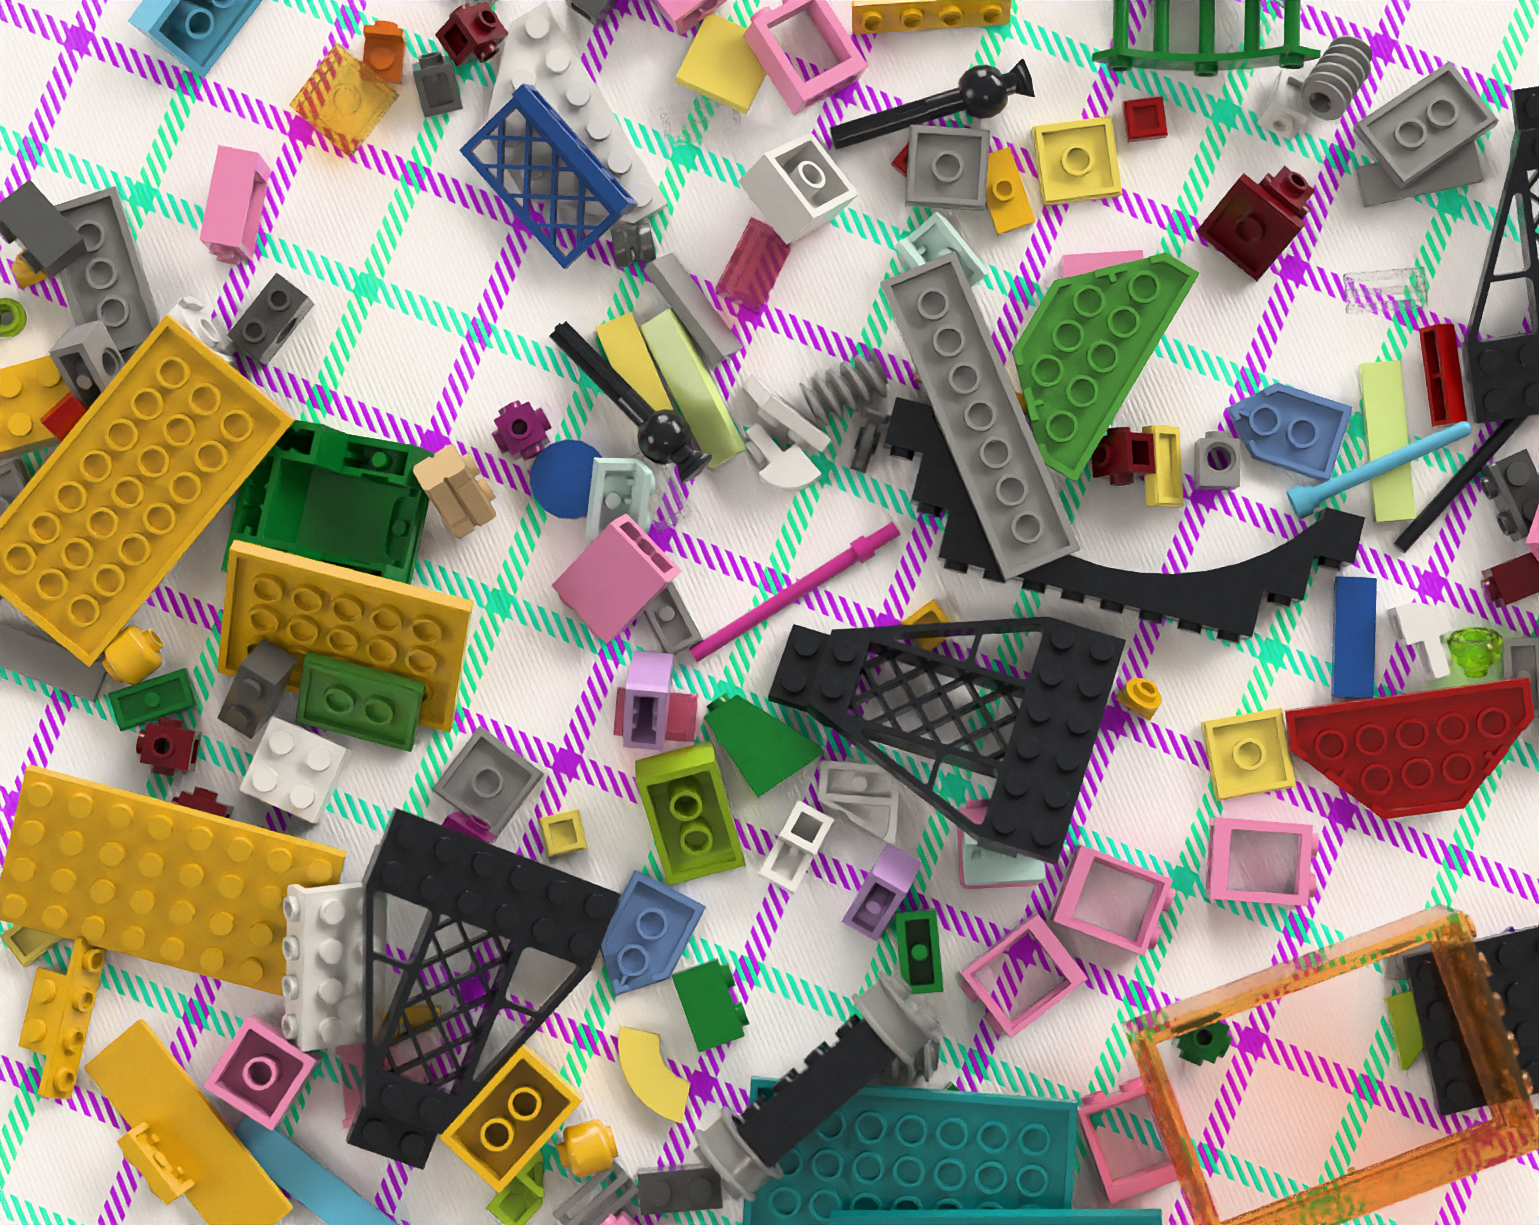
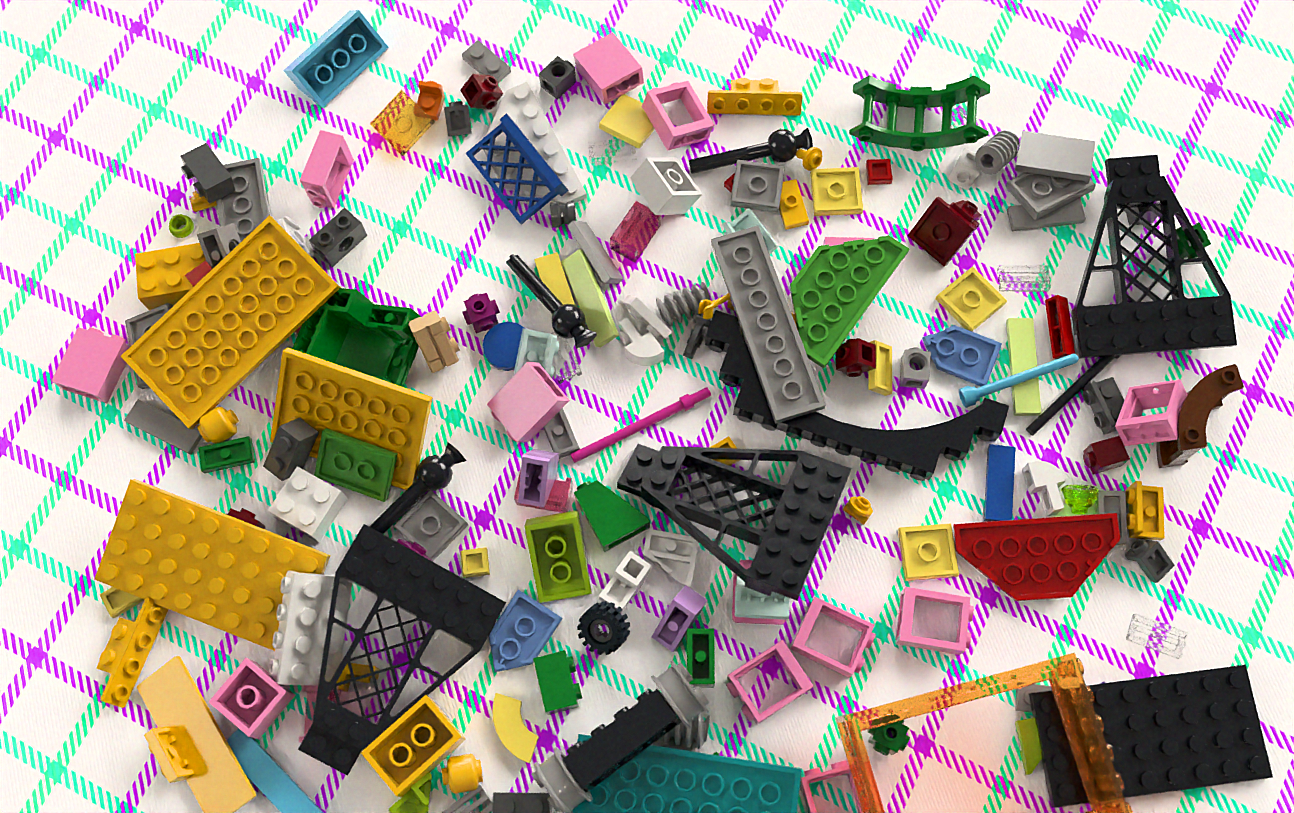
camera: 10 degrees right, 15 degrees down
dark red brick [136,717,202,777] -> none
none -> black piece [369,442,467,534]
none -> black bush [577,601,630,655]
none -> yellow hand [698,293,730,319]
none -> yellow plate [796,147,823,171]
none -> light yellow tile [935,266,1007,332]
none -> tile [1014,131,1096,182]

